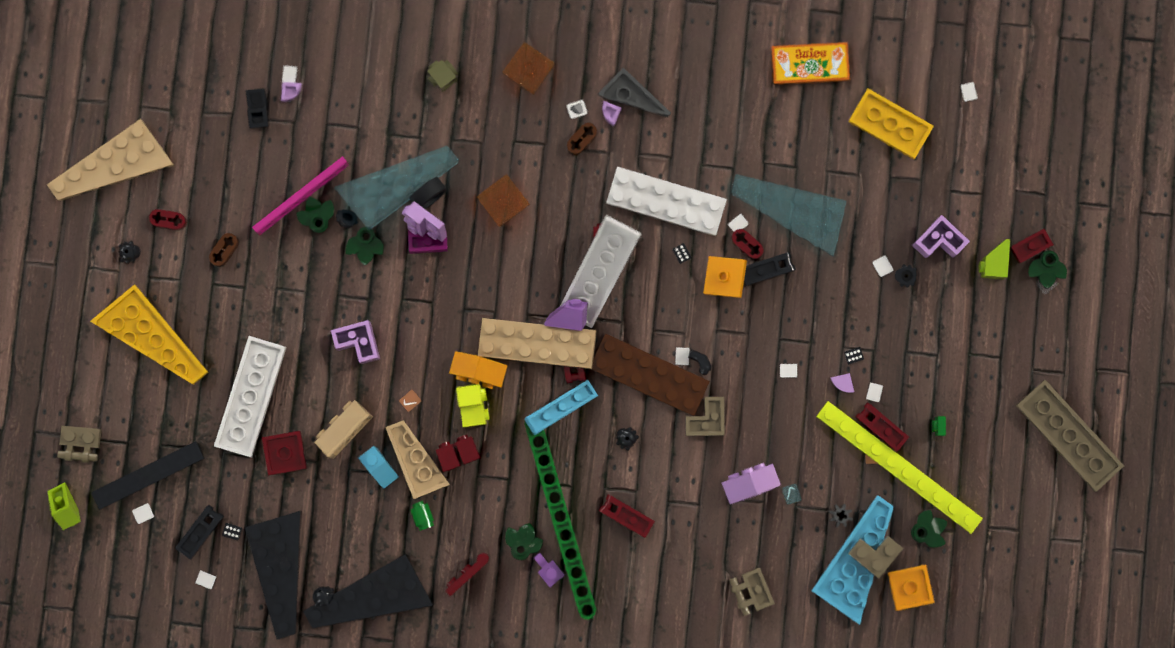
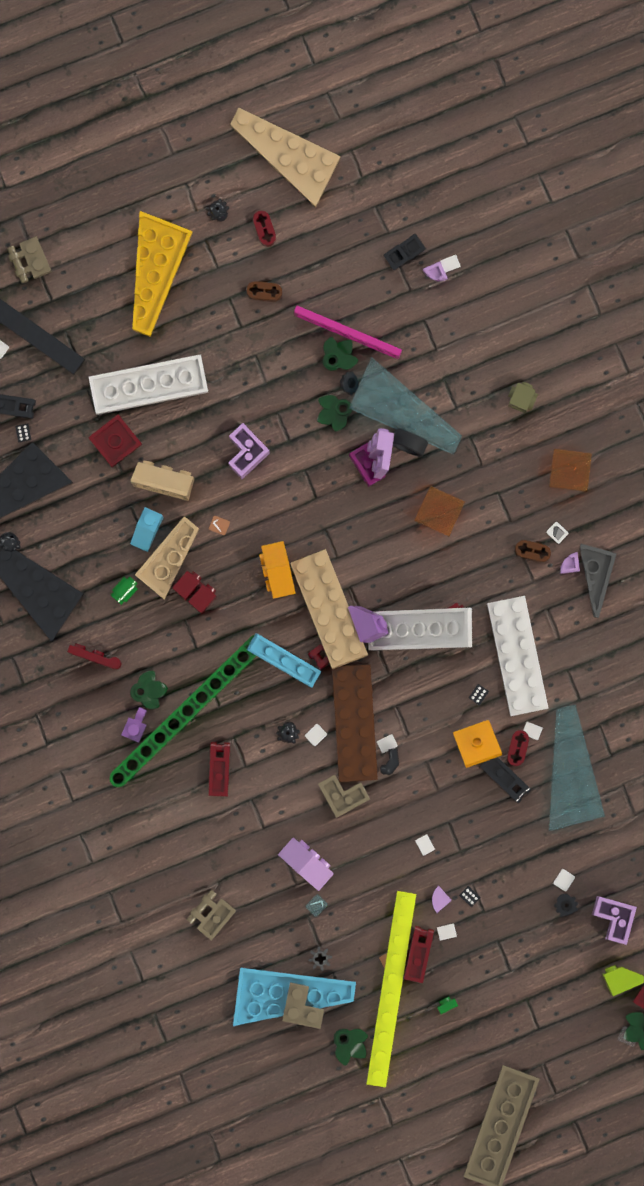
camera: 60 degrees right, 0 degrees up
neon yellow brick [456,384,490,428] -> none
light orange plate [887,565,934,611] -> none
none -> white sticker [305,724,327,746]

